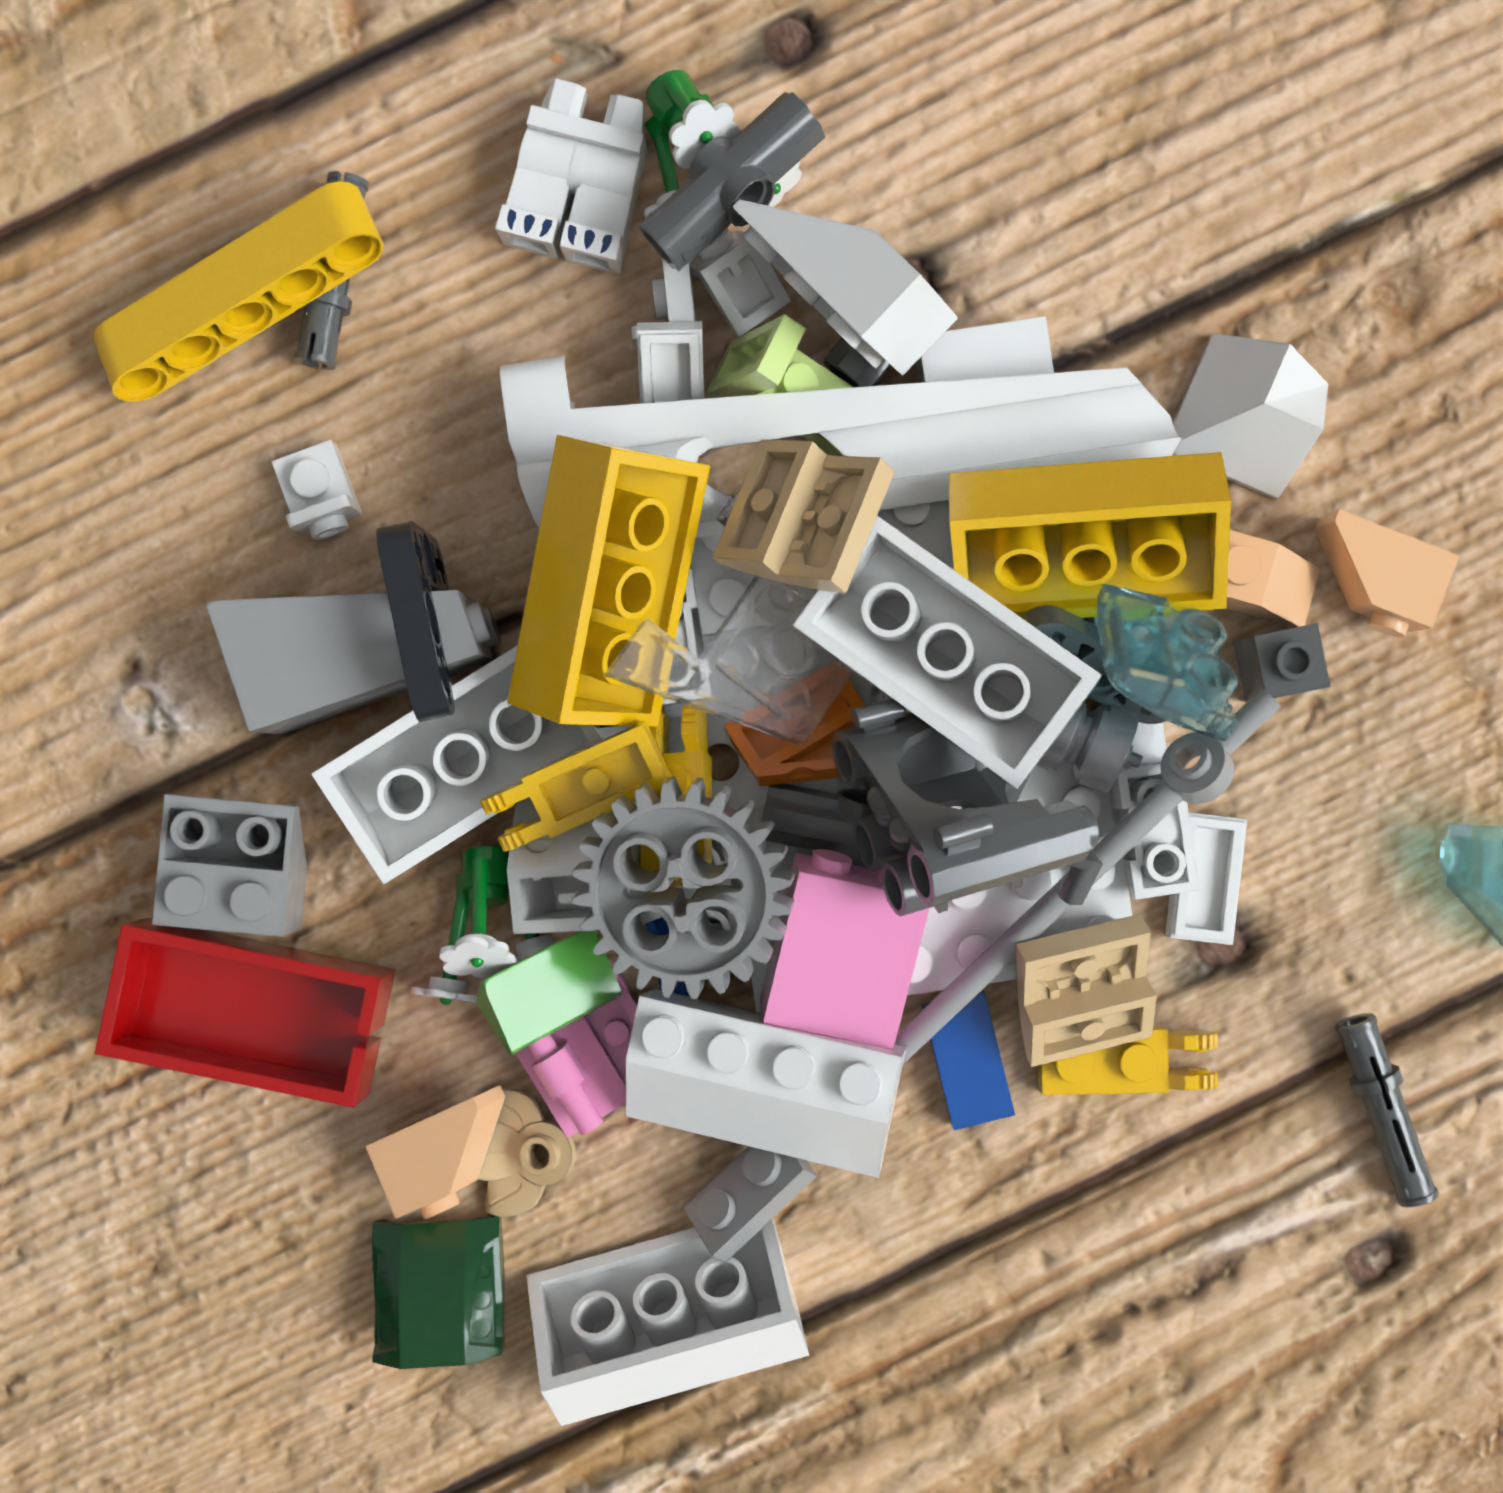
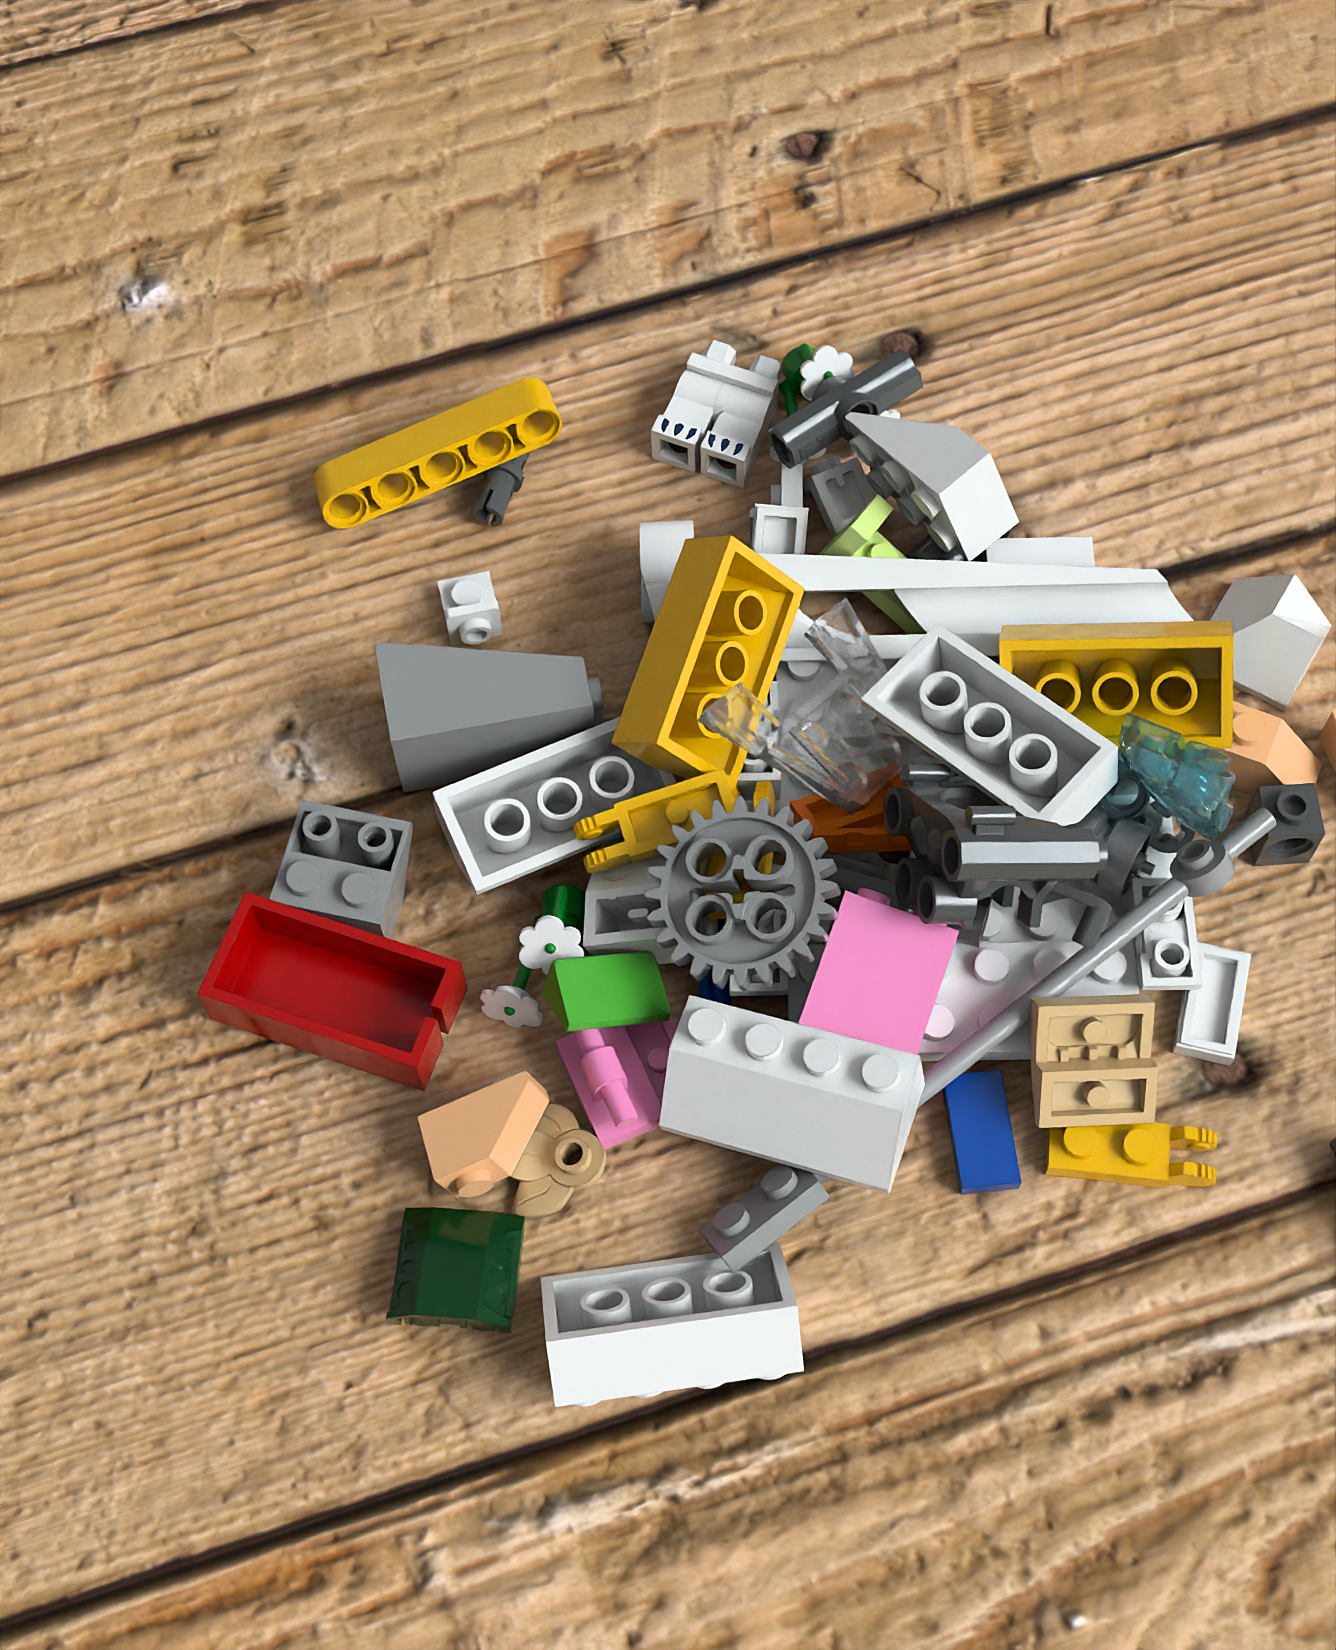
camera: 10 degrees right, 25 degrees down
black beam [376,521,455,722] -> none
tan slope [712,439,895,594] -> none

